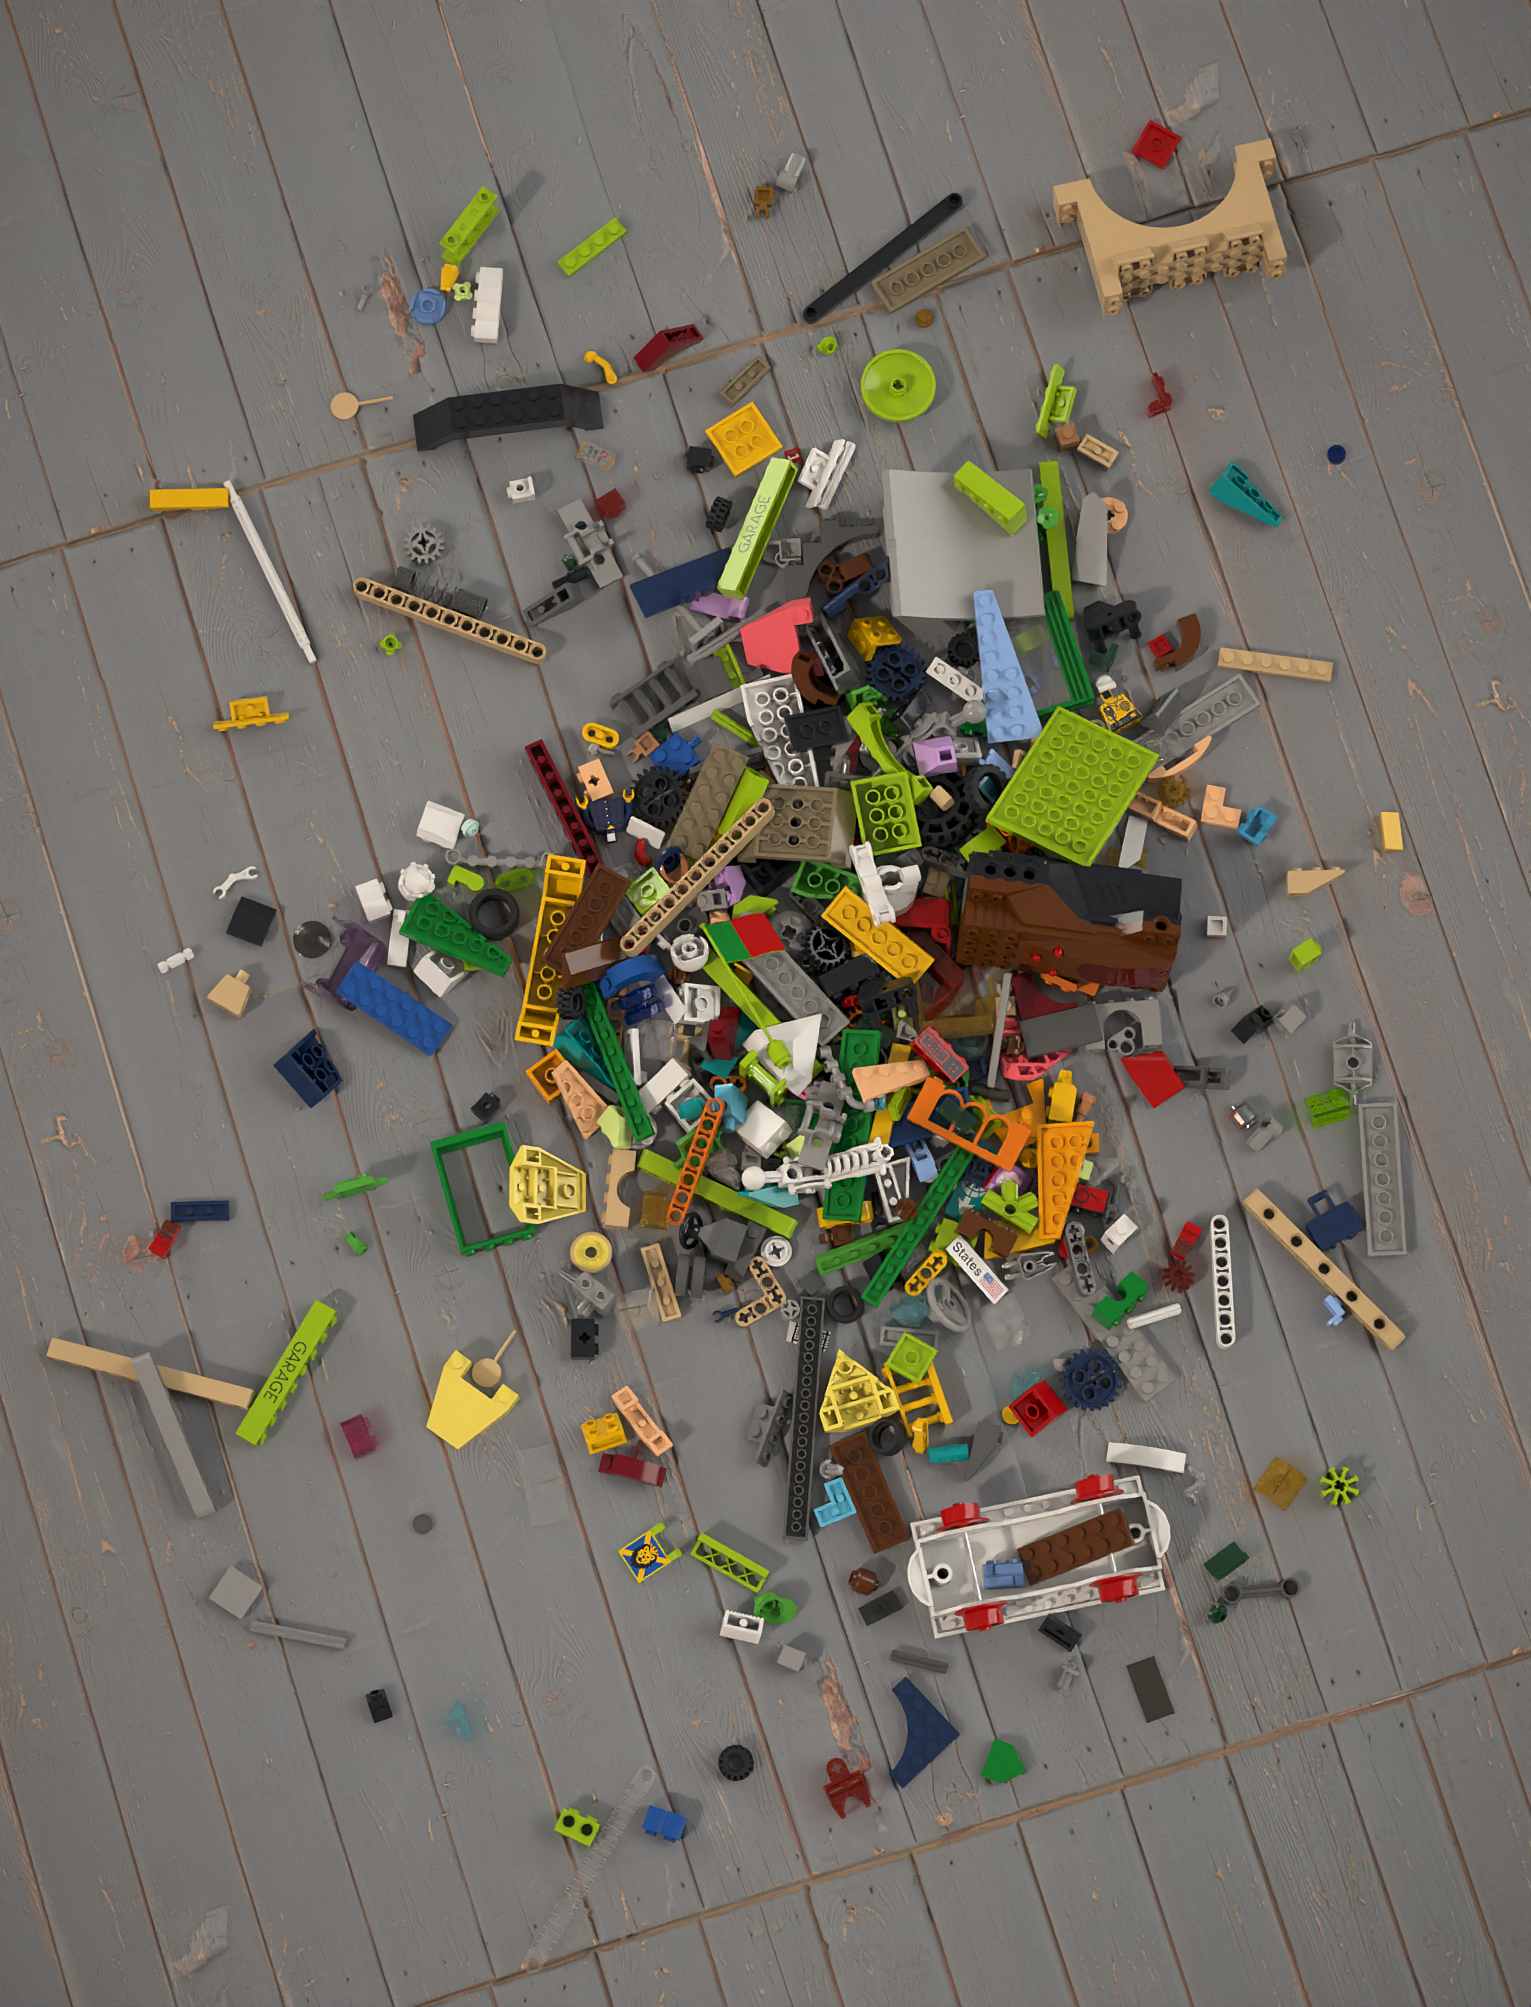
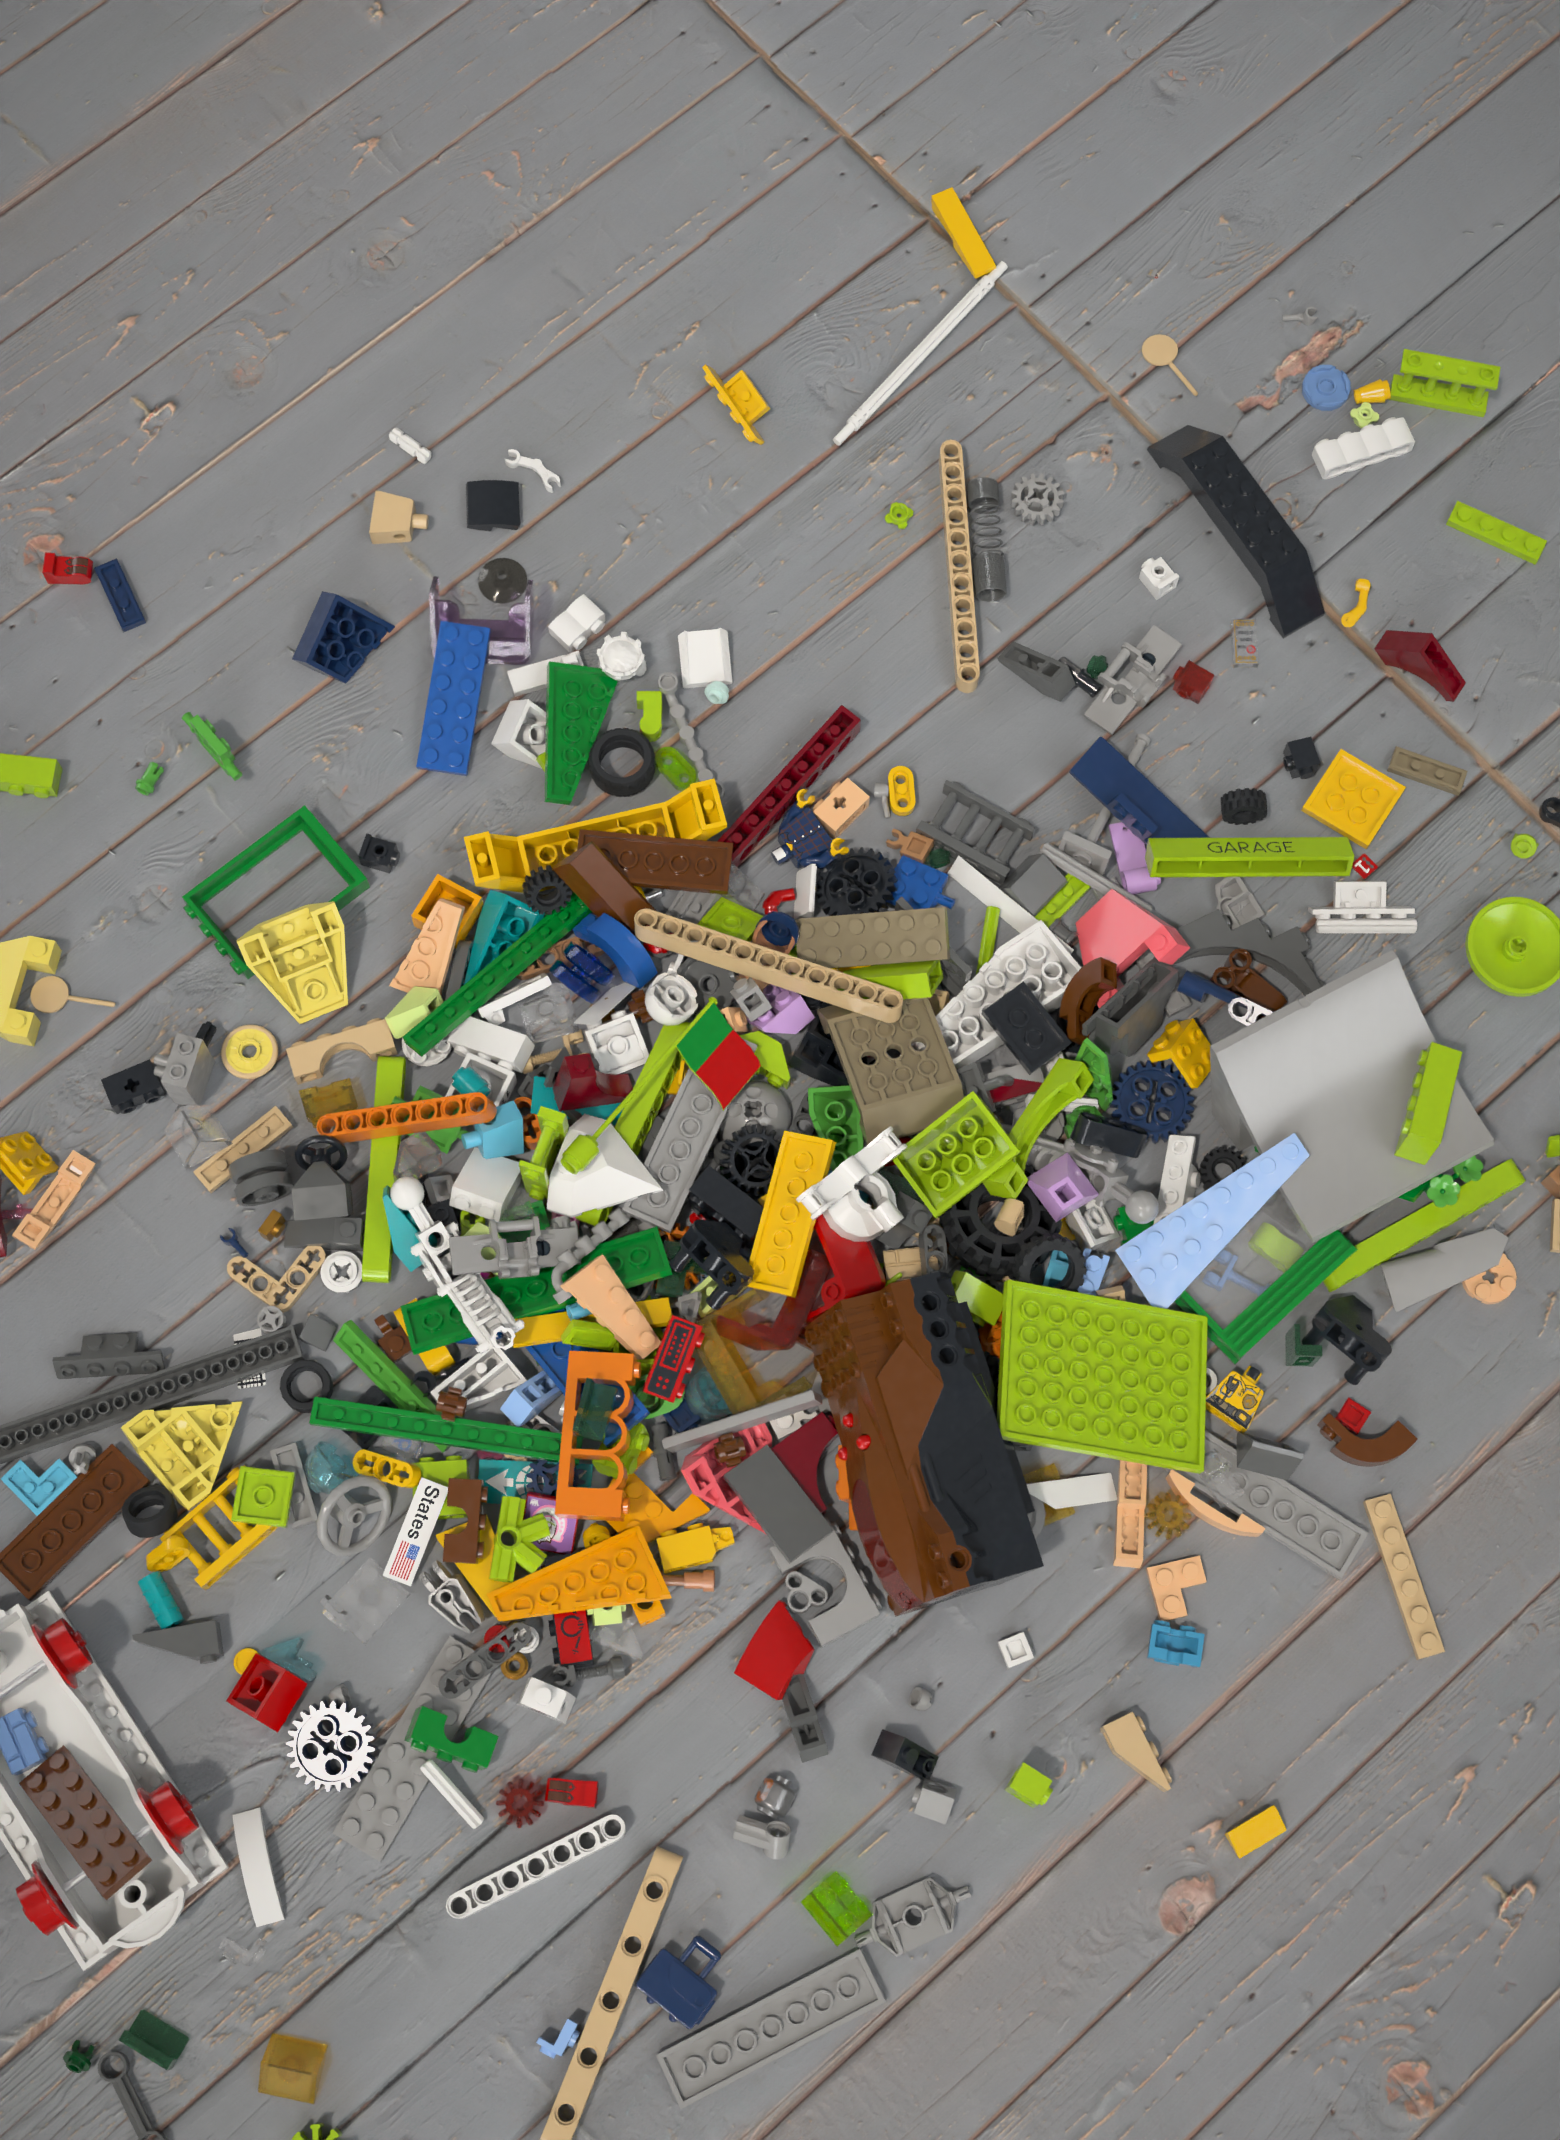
camera: 65 degrees right, 5 degrees down
white plate [1094,675,1116,694] -> none

